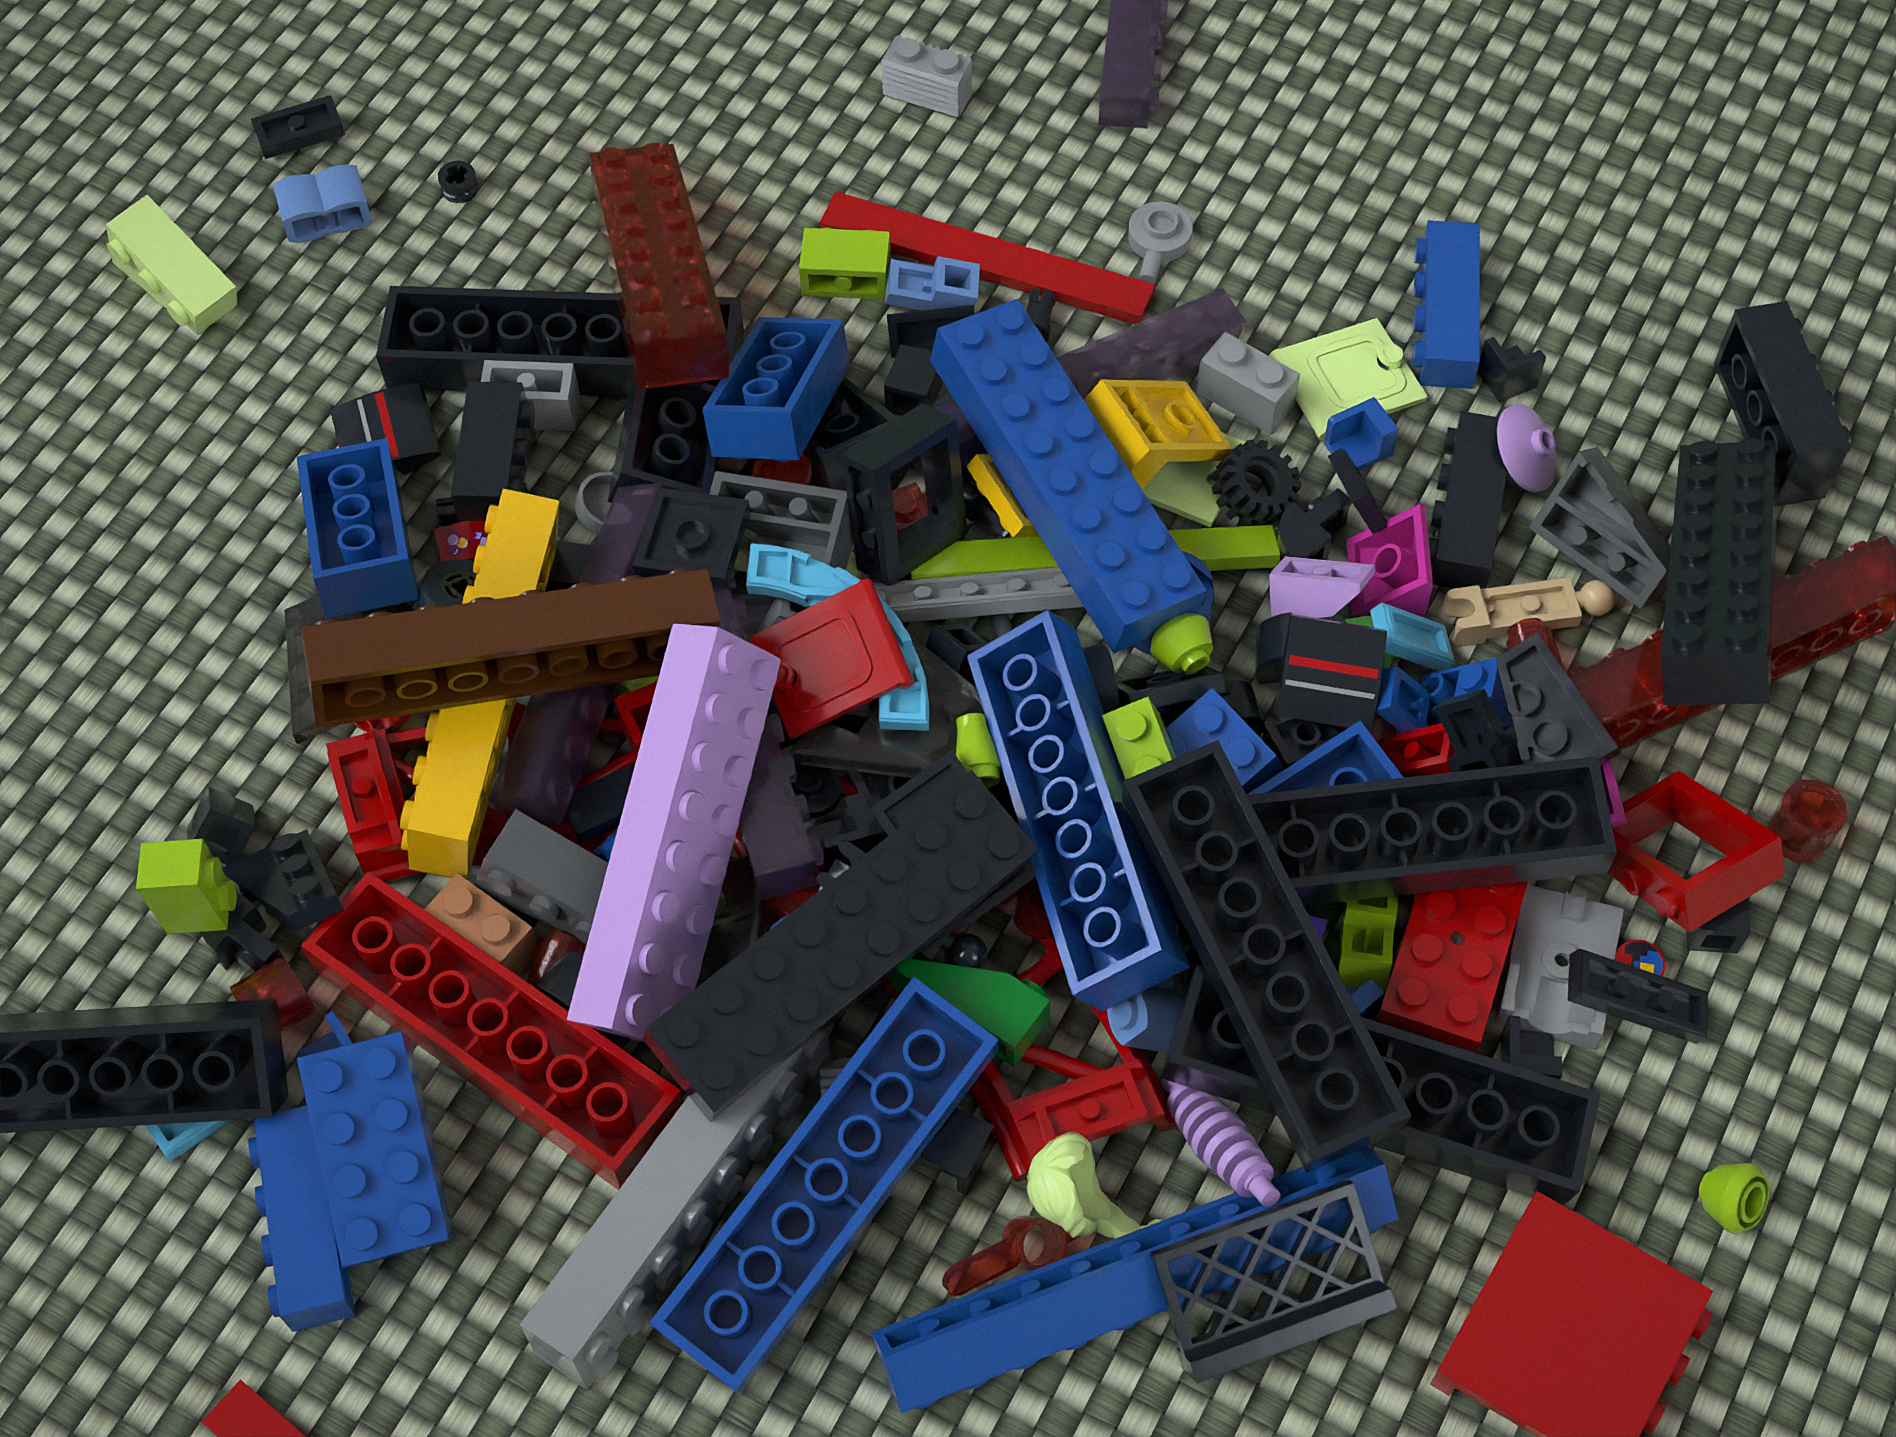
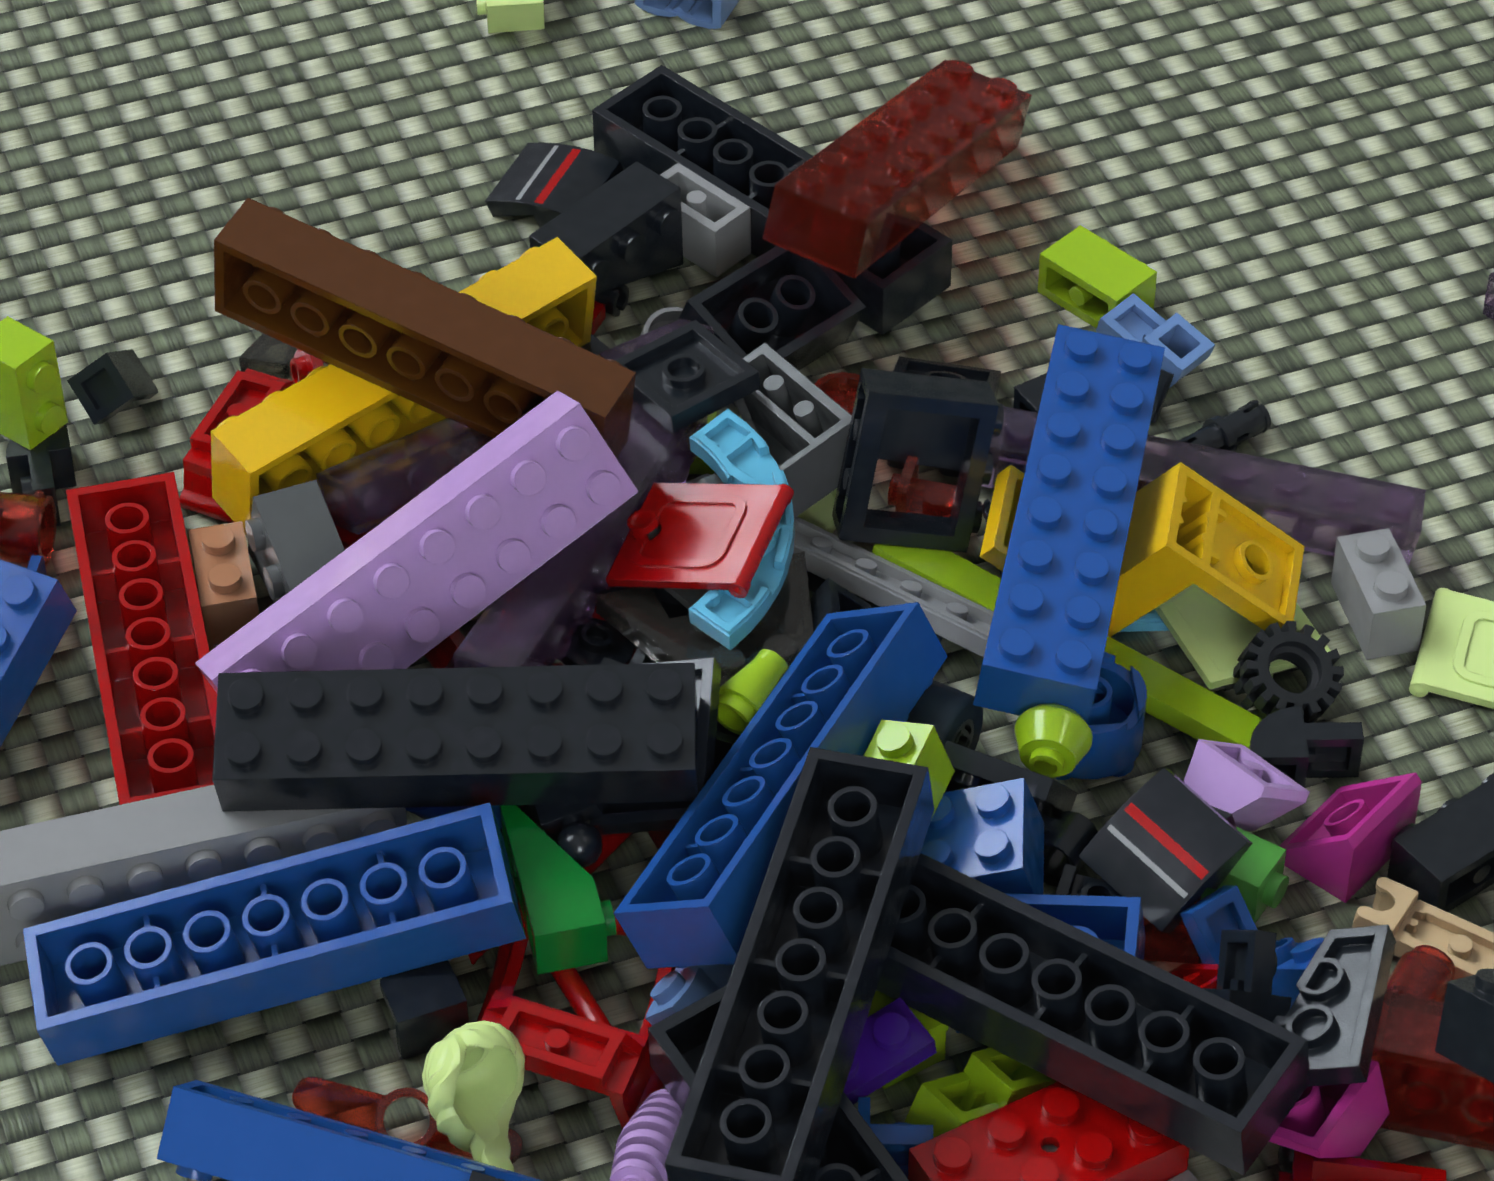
camera: 40 degrees right, 15 degrees down
black wing [222,829,343,932] -> none
blue brick [296,438,419,619] -> none
black bush [438,160,479,203] -> none
blue brick [703,317,850,462] -> none
red tile [820,191,1155,326] -> none
light grey brick [881,35,972,117] -> none
light grey piece [1128,201,1193,284] -> none
blue panel [1323,397,1399,470] -> none
black tile [1328,448,1387,534] -> none
medium azure tile [1370,603,1455,671] -> none

